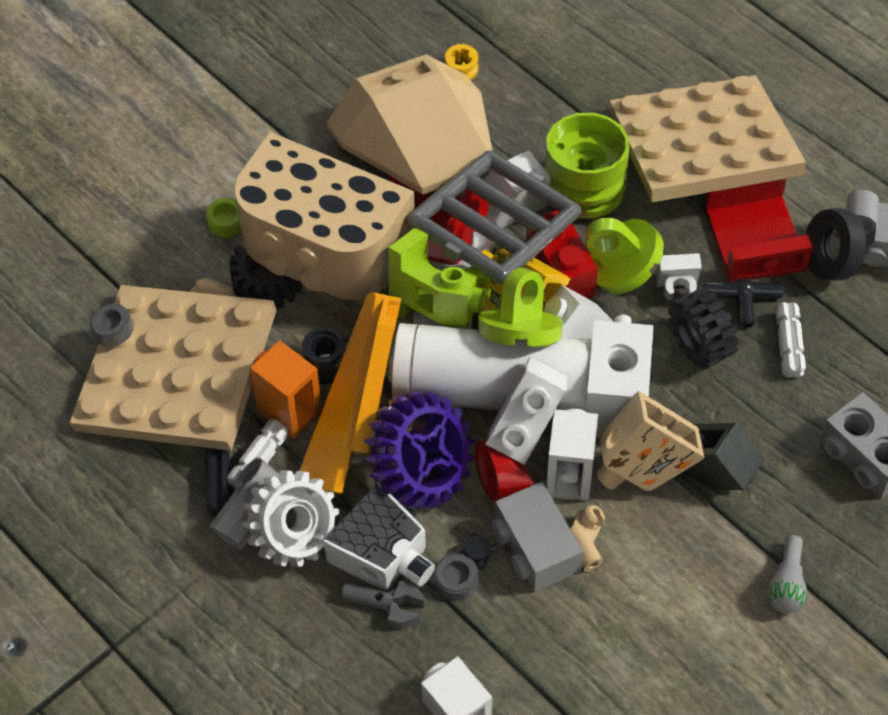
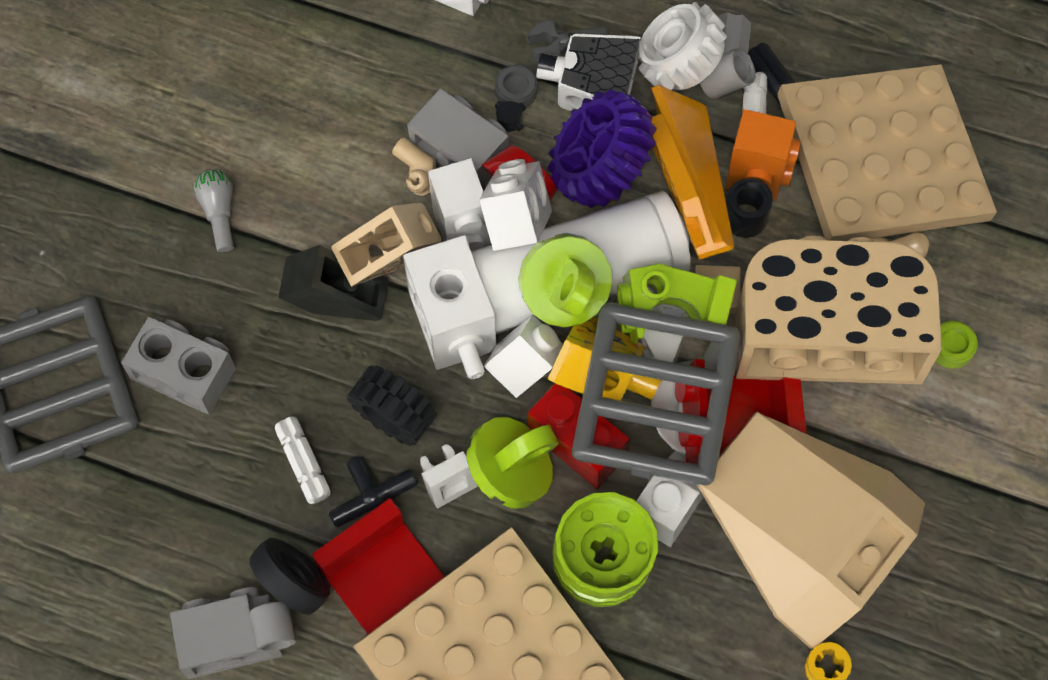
camera: 155 degrees right, 10 degrees up
dark grey tile [90,304,134,346] -> none

